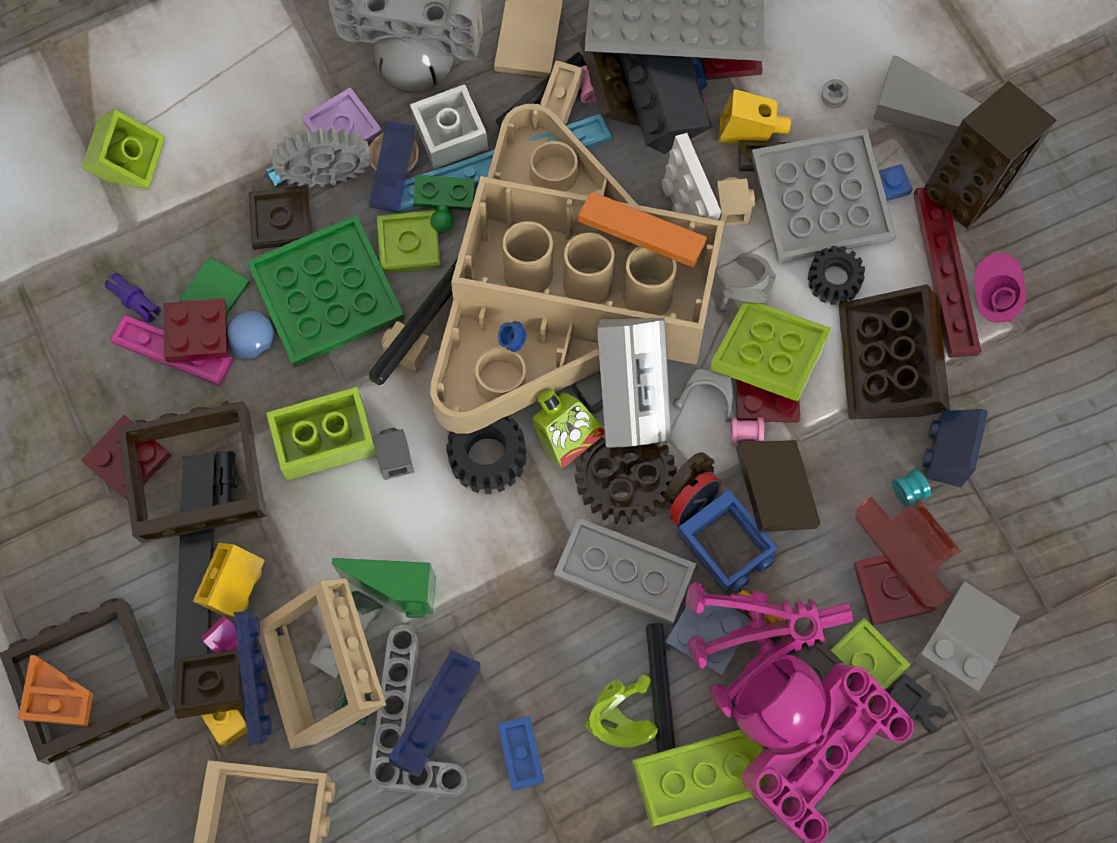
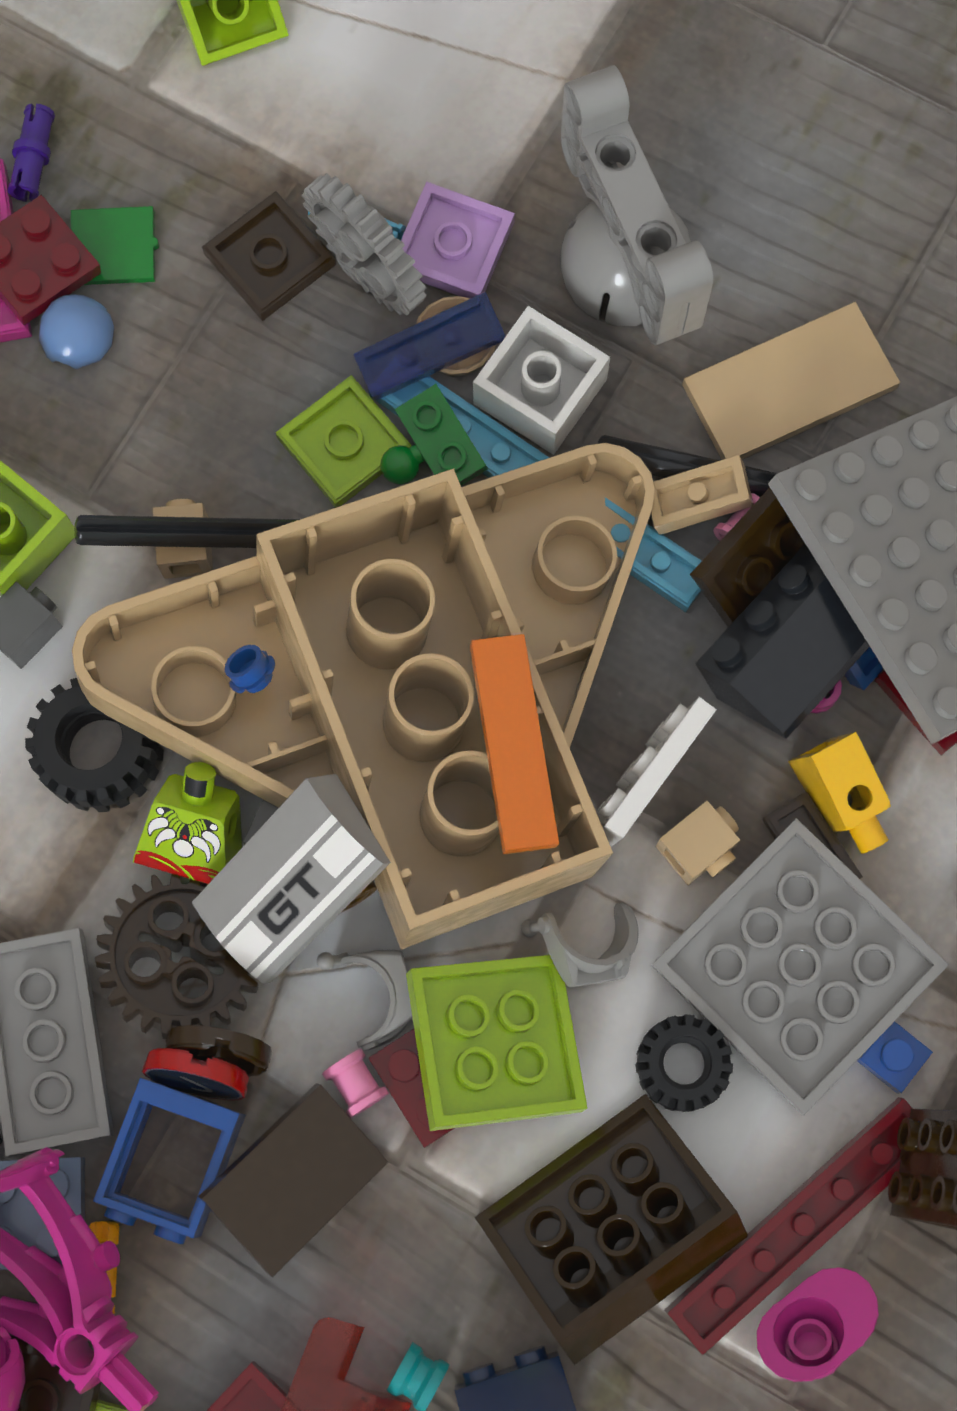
camera: 55 degrees right, 5 degrees up
green plate [247,214,405,367] -> none

